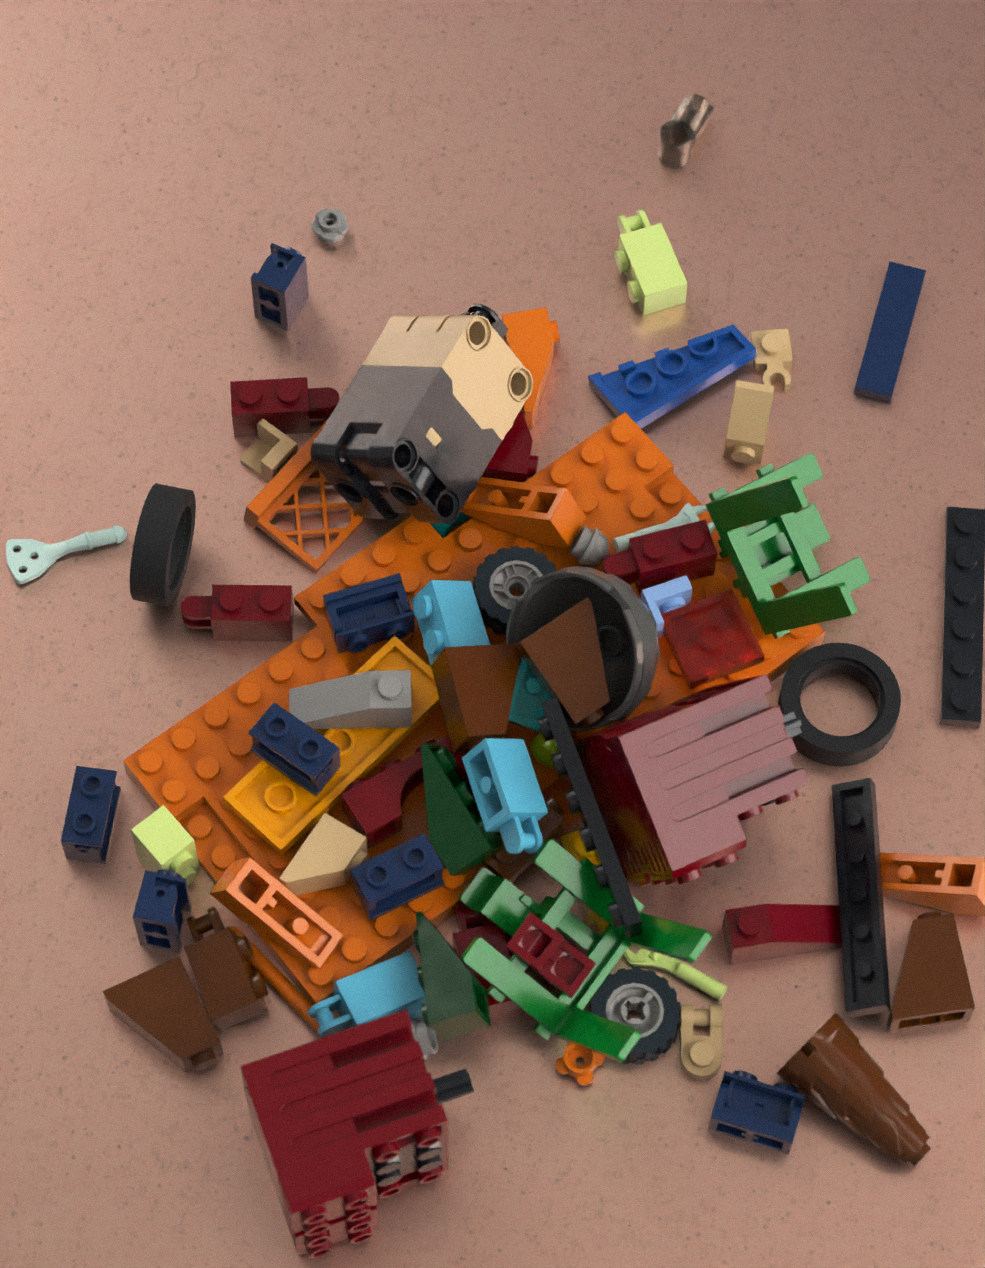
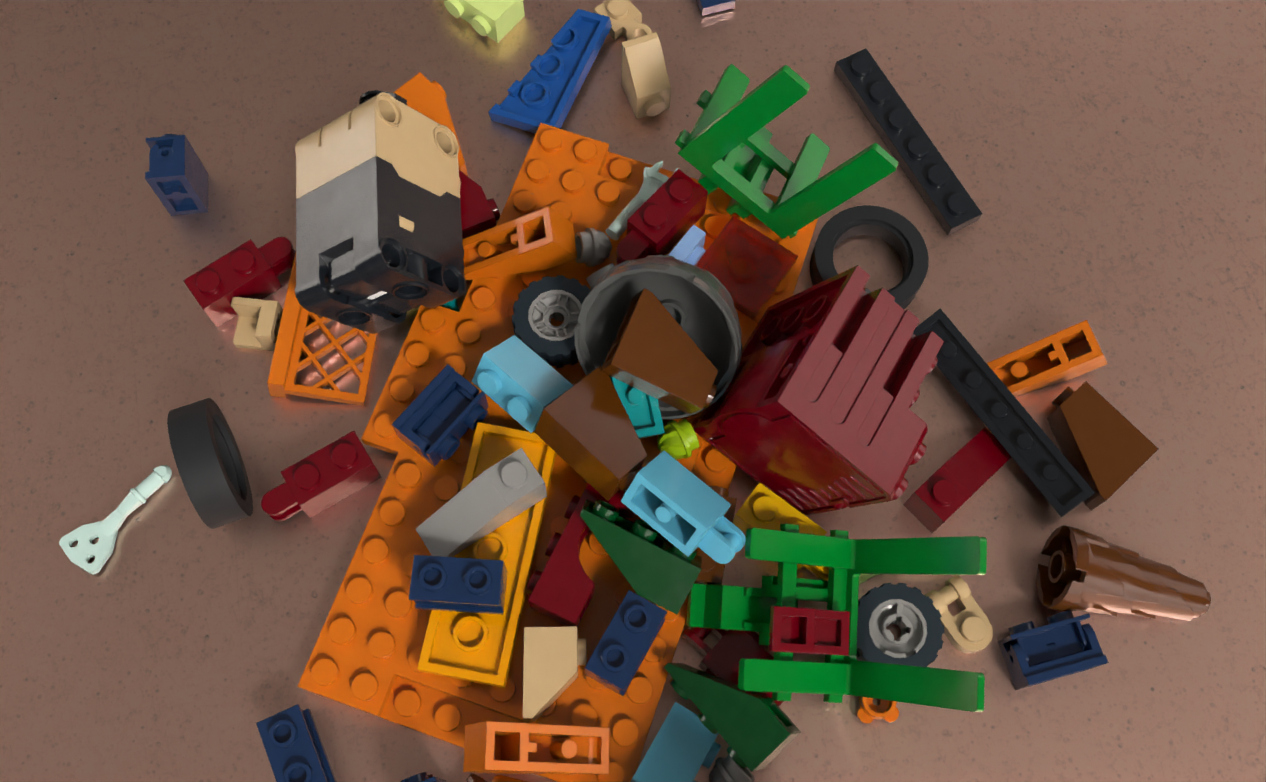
camera: 35 degrees left, 5 degrees up
yellowish green brick [131,805,200,886] -> none
light grey plate [312,209,348,244] -> none
black plate [537,697,643,939] -> none

